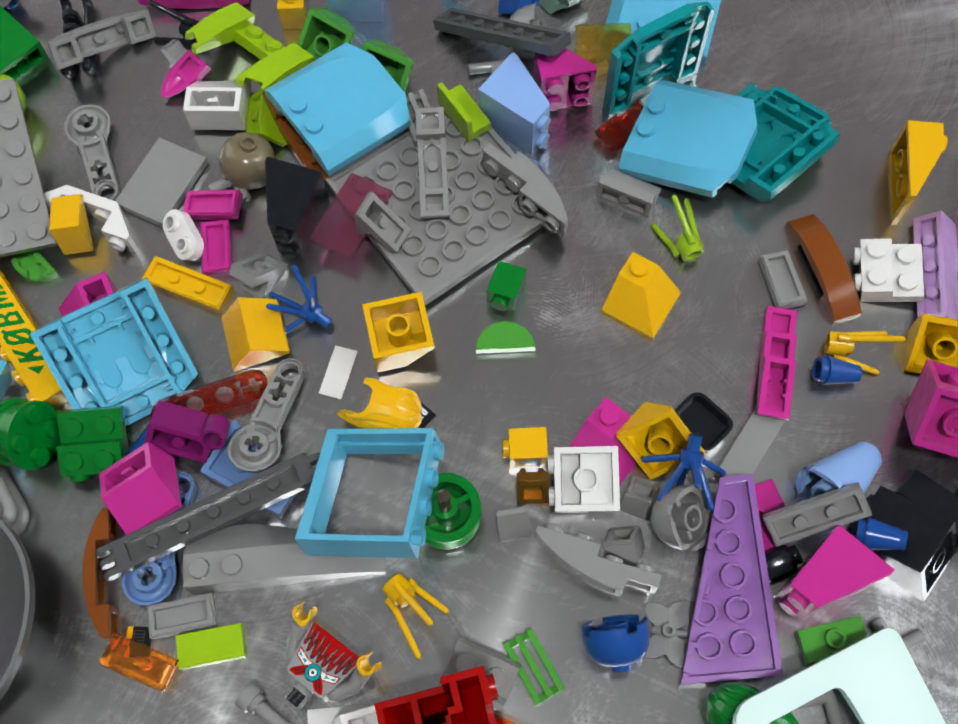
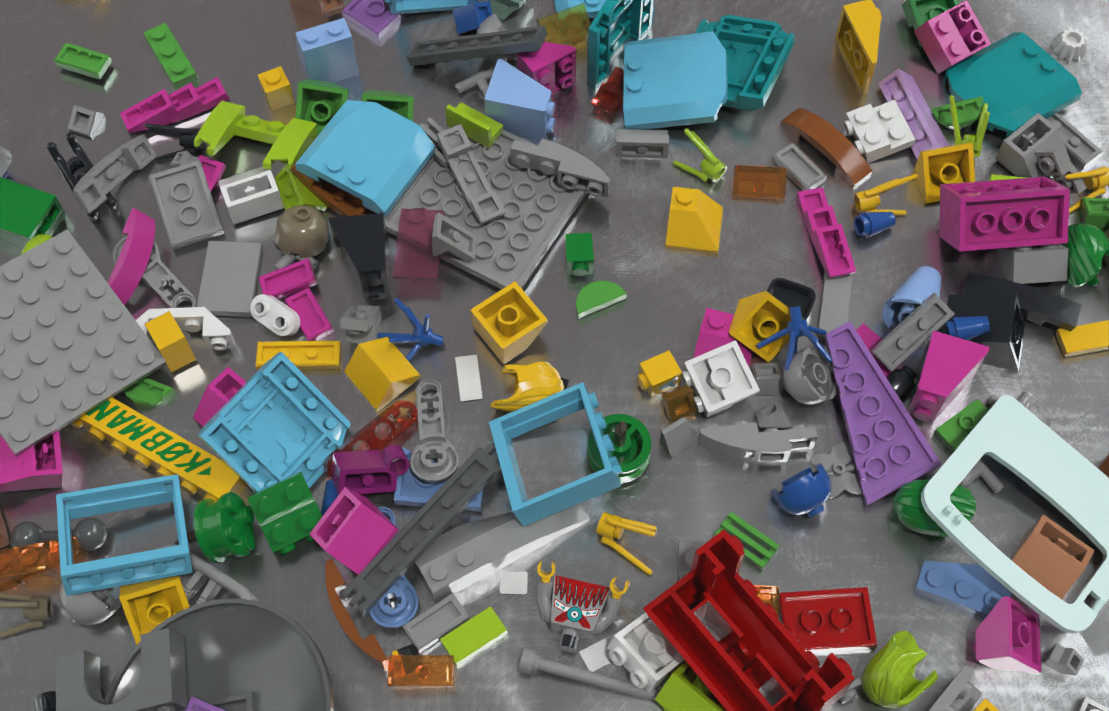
camera: 25 degrees left, 5 degrees down
none -> dark pink slope [108,208,155,306]
none -> light grey tile [148,160,224,249]
none -> white sticker [500,571,528,594]
none -> clear orange slope [733,165,787,200]

